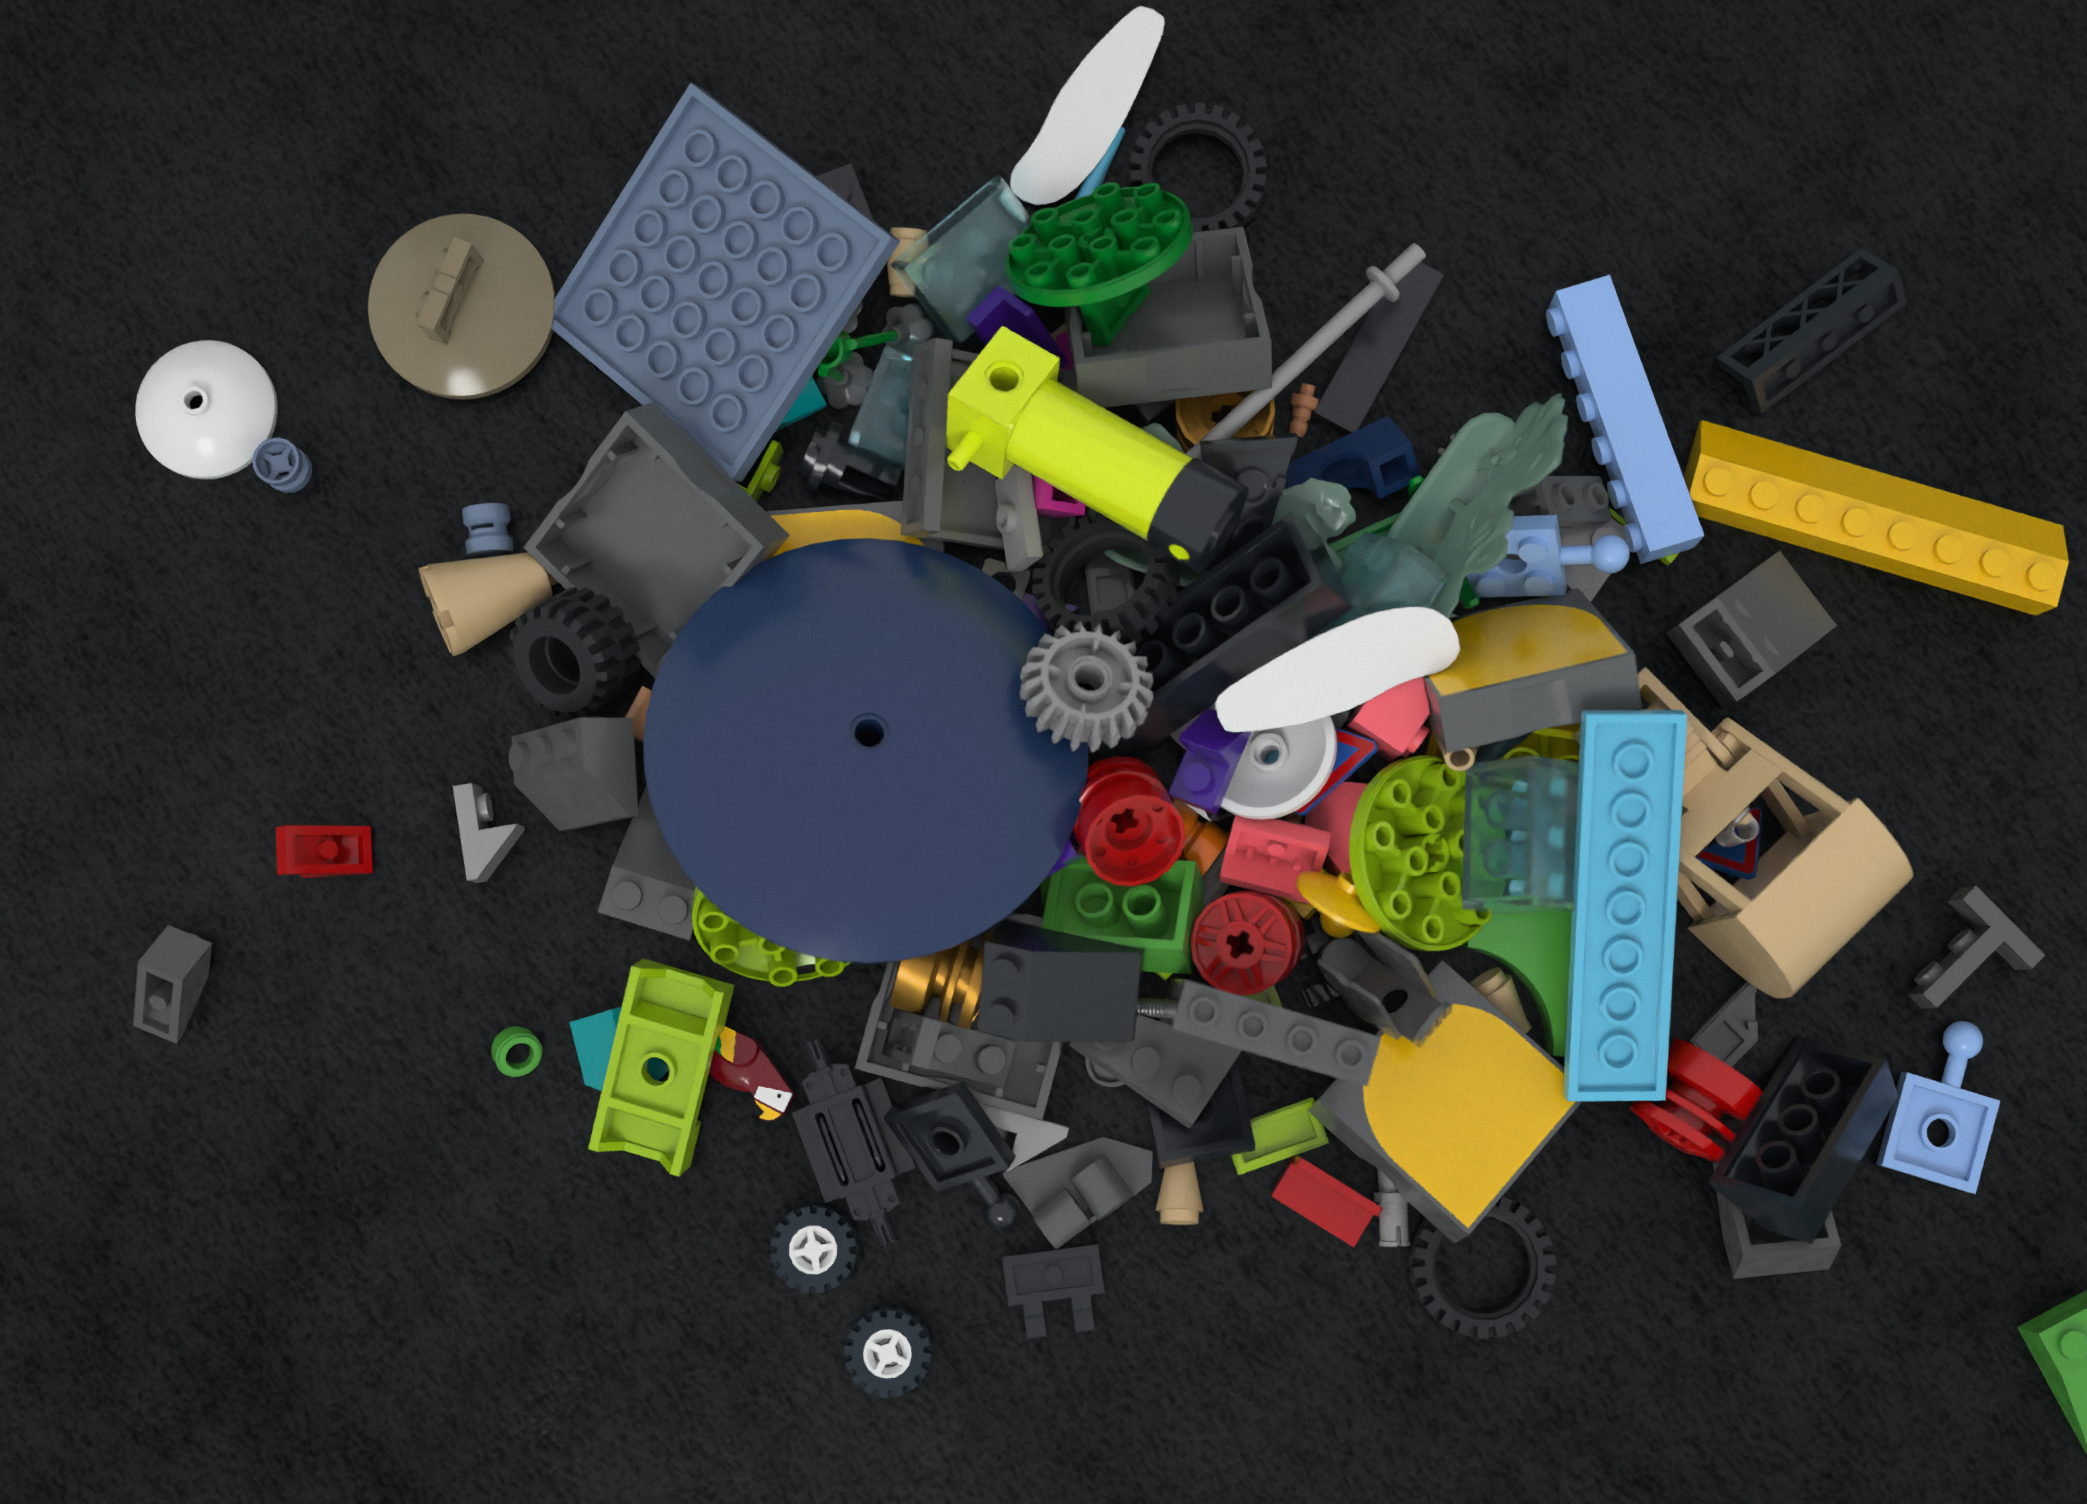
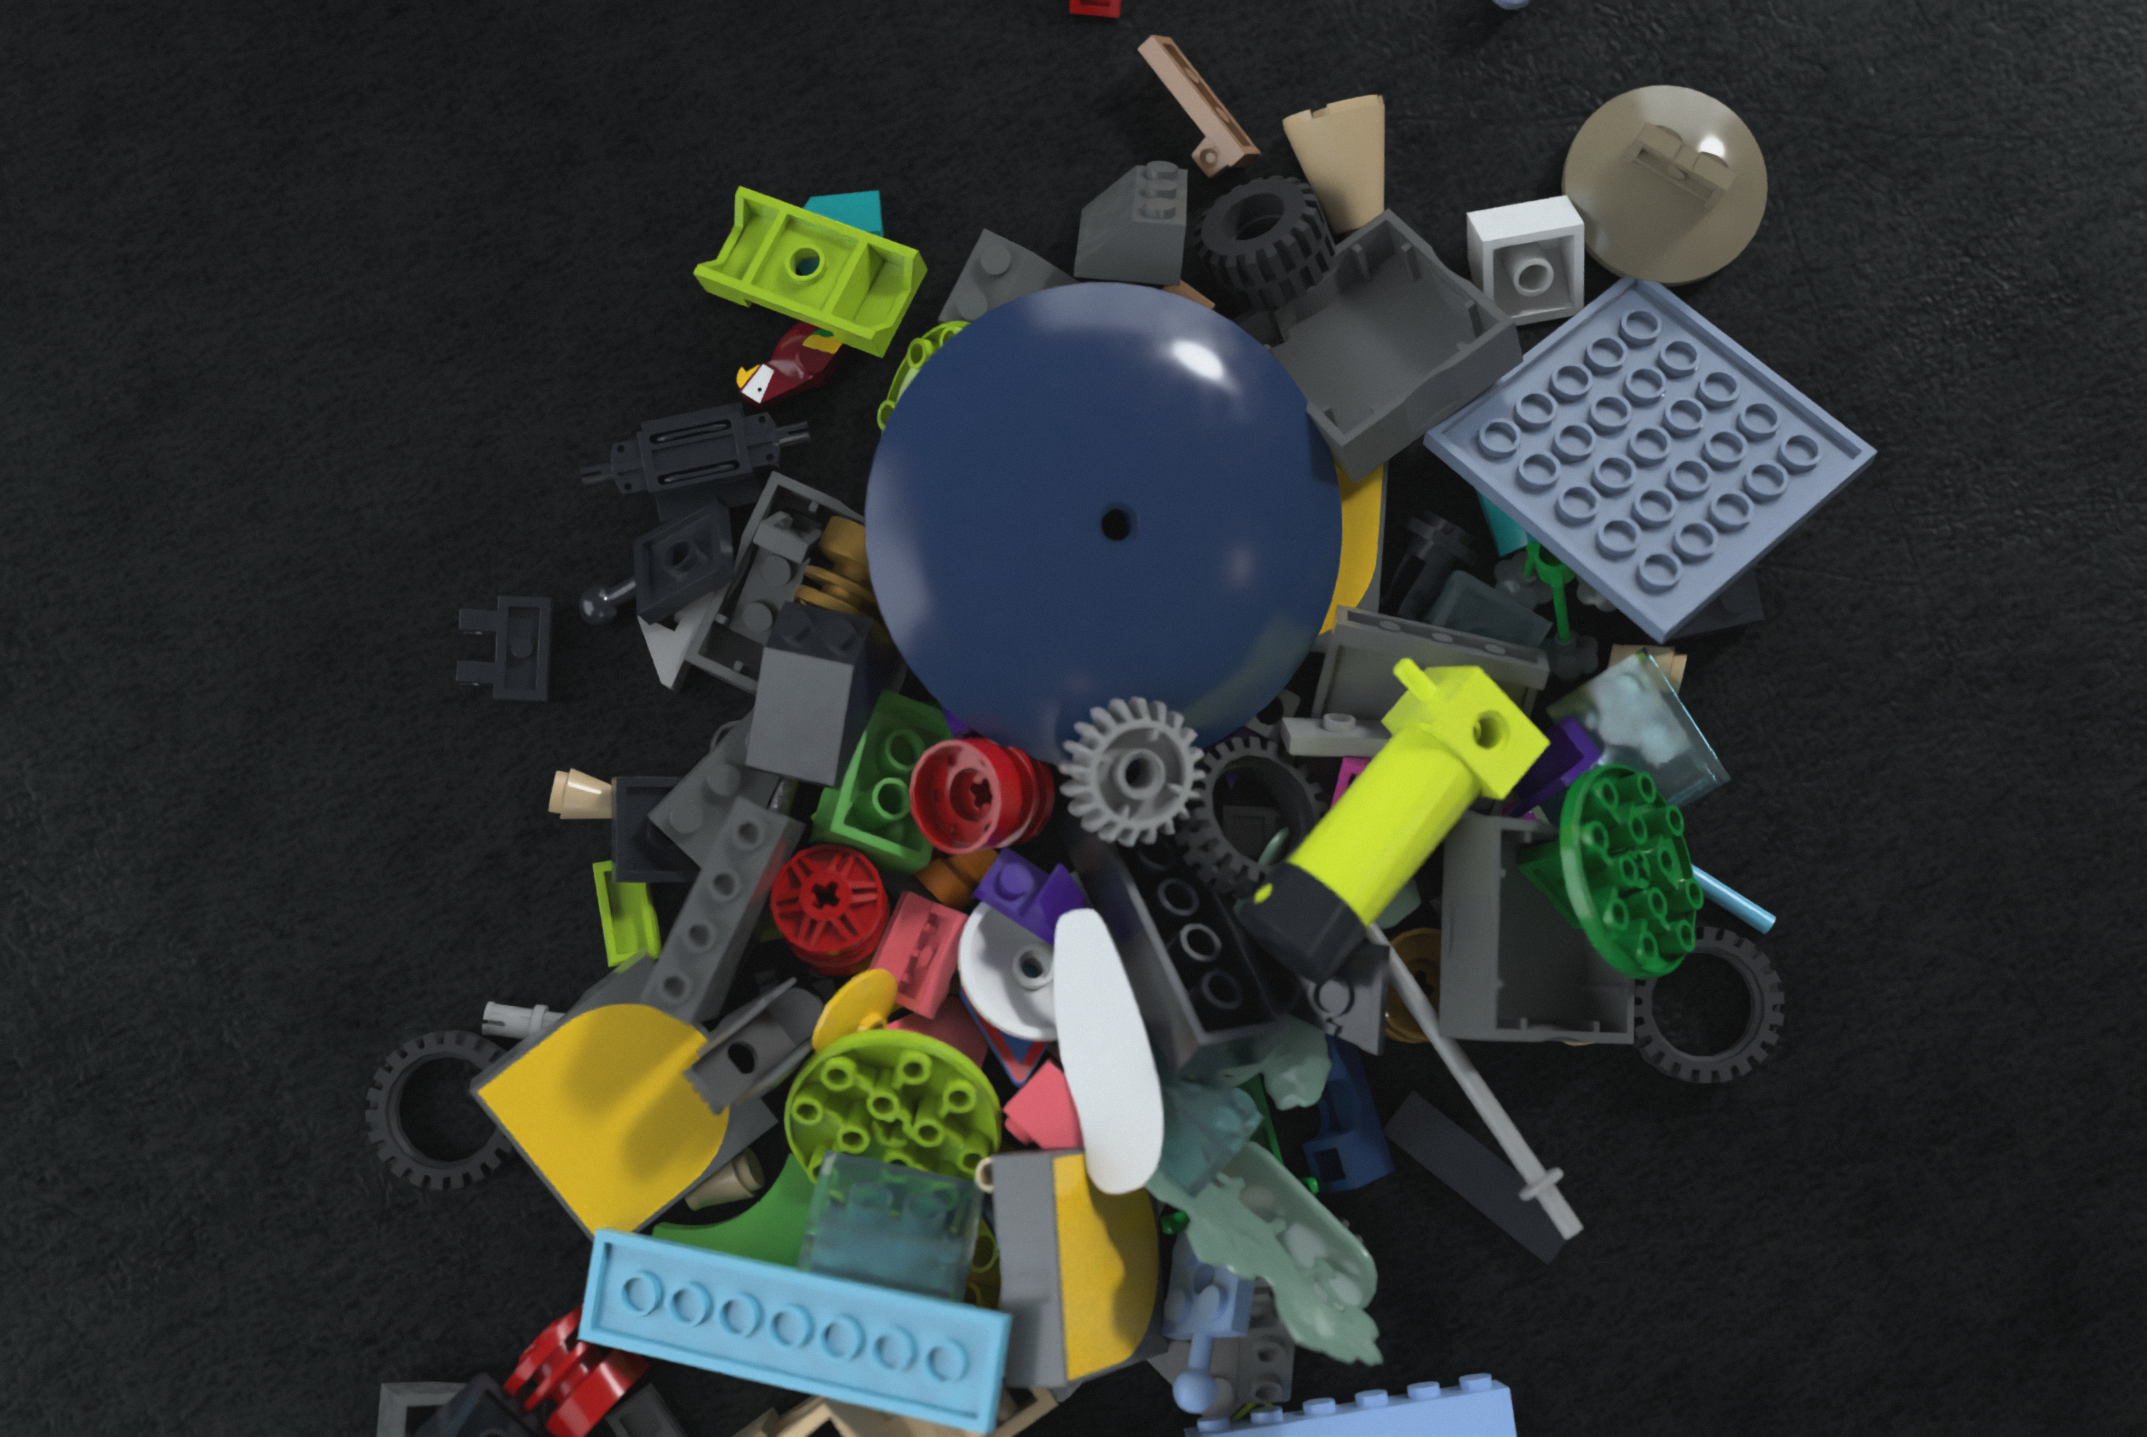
camera: 95 degrees right, 0 degrees up
light grey slope [453,783,525,883] -> none
sand blue wheel [462,503,514,559] -> none
bright green piece [491,1026,542,1077] -> none
lime bracket [738,440,784,503] -> none
black wheel [770,1204,859,1294] -> none
black wheel [844,1306,932,1398] -> none
dark grey panel [1003,1137,1153,1250] -> none
white sticker [1010,6,1165,205] -> none
red panel [1270,1155,1383,1247] -> none
nougat piece [1289,383,1319,438] -> none
none -> medium nougat hinge [1138,35,1261,178]
none -> white slope [1467,195,1584,326]

